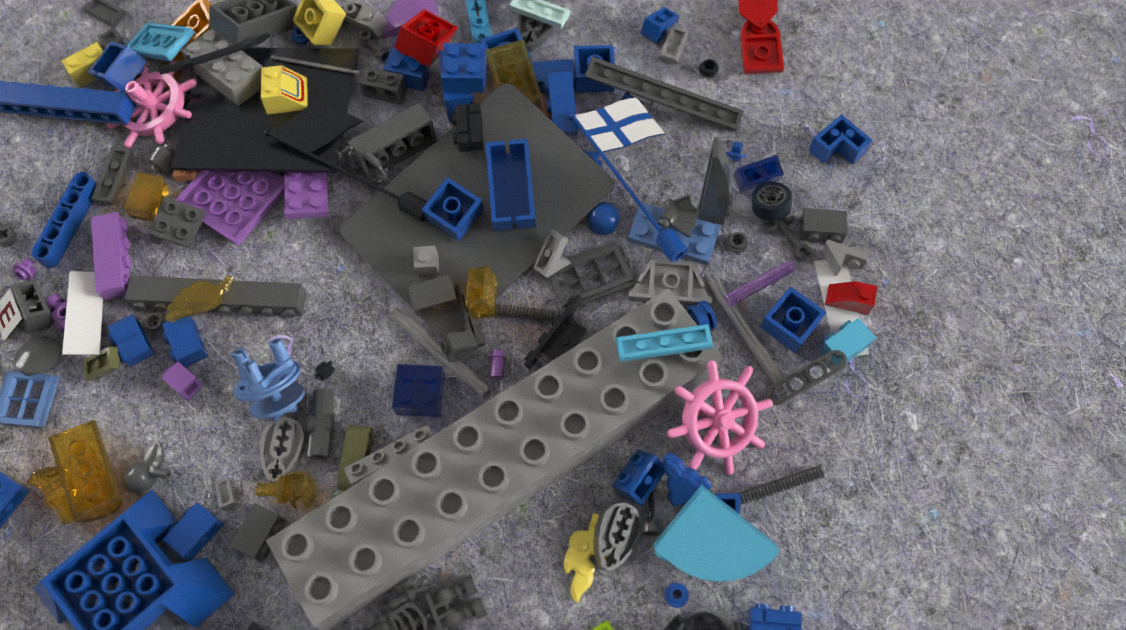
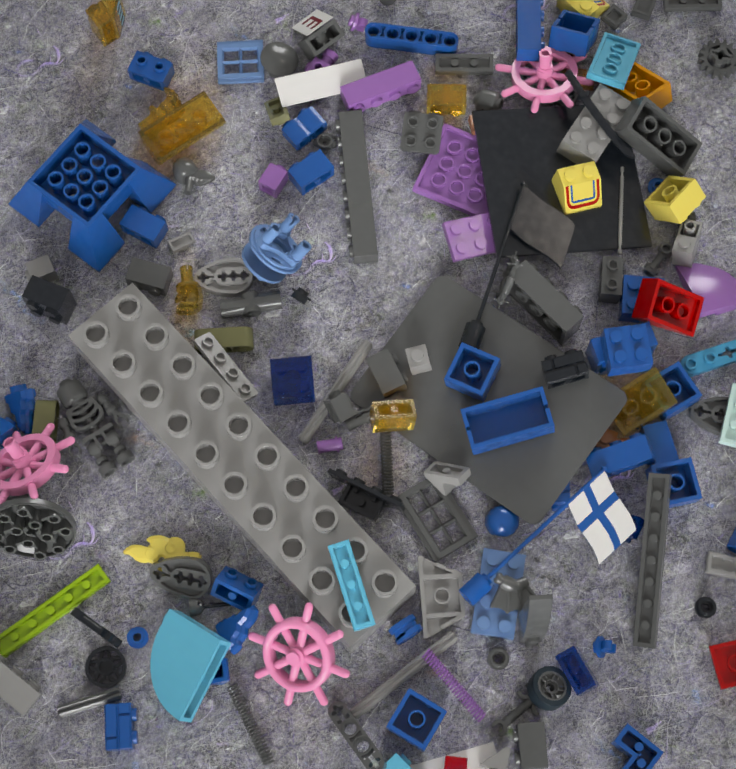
camera: 80 degrees right, 5 degrees up
clear yellow animal [166,274,235,322] -> none

